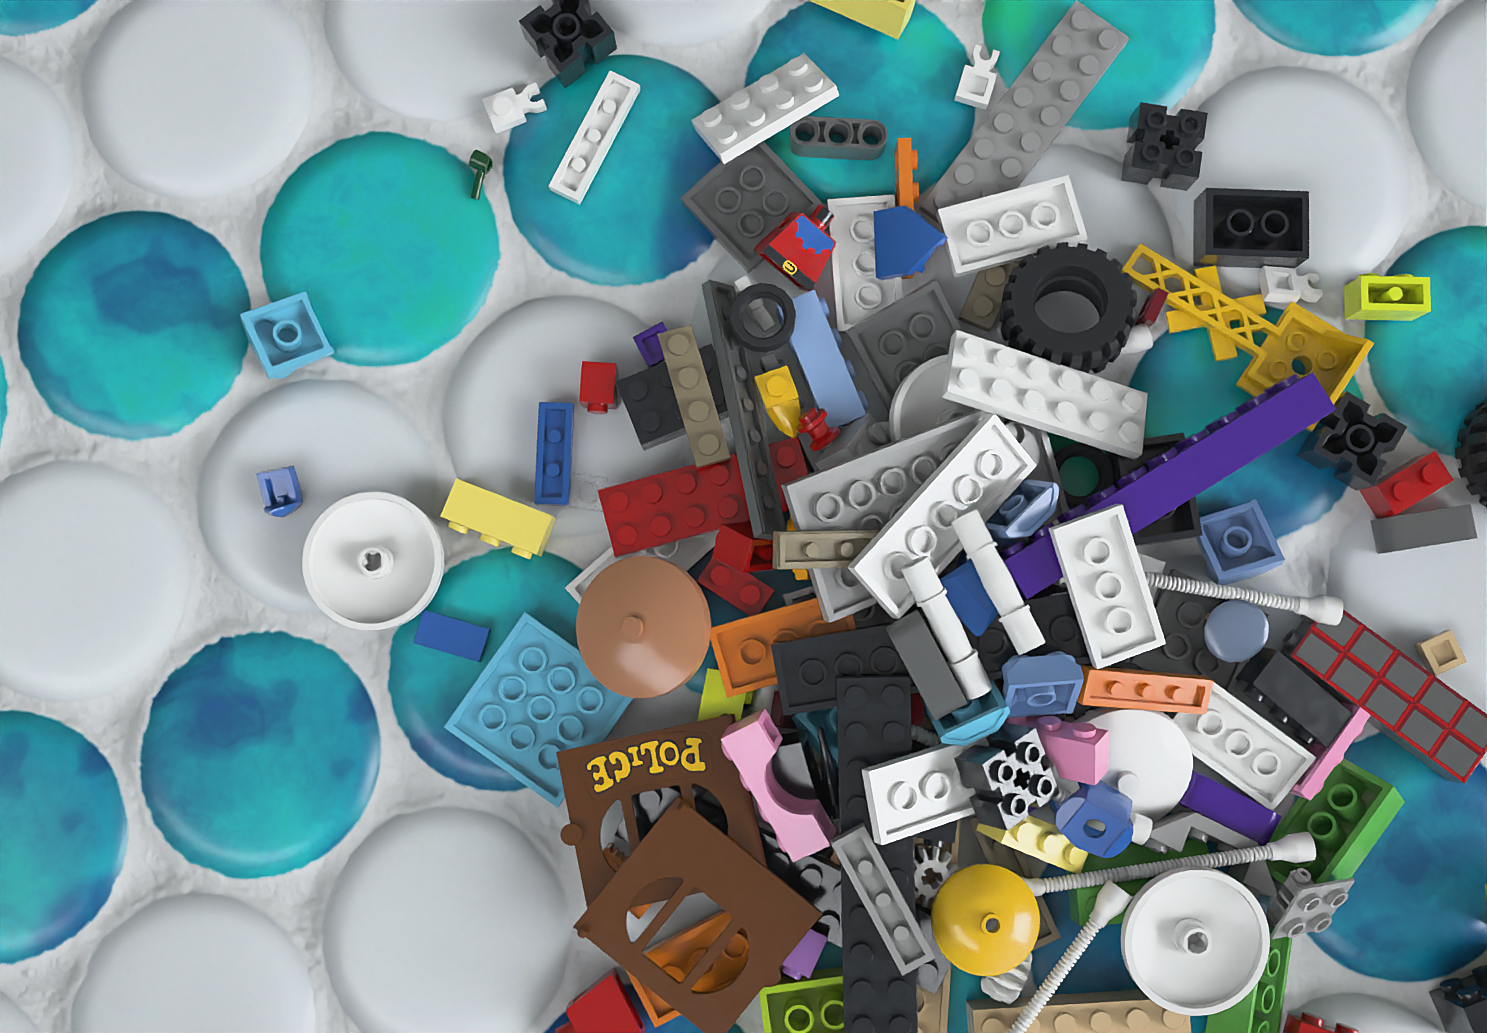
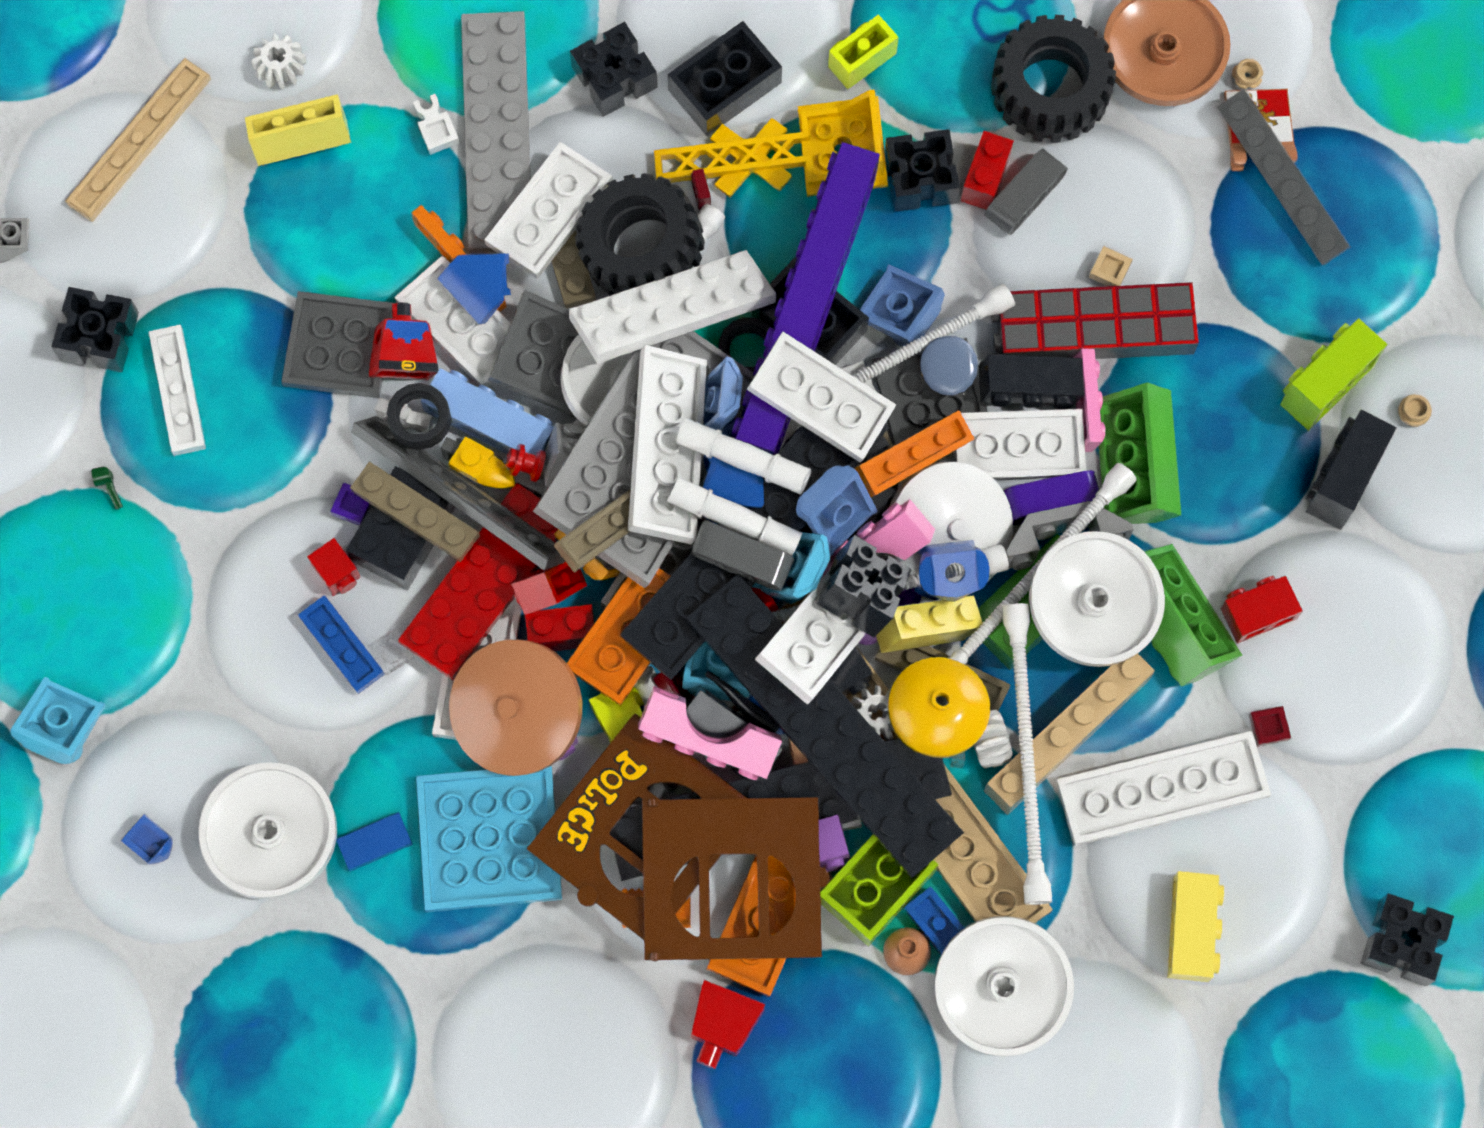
camera: 40 degrees left, 10 degrees down
light yellow brick [440,478,557,559] -> none
white plate [482,82,547,134] -> none
white plate [691,53,839,164] -> none
dark grey beam [789,116,888,161] -> none
light grey plate [830,823,935,976] -> none
white plate [1258,266,1323,303] -> none
light grey hinge [1266,868,1355,939] -> none

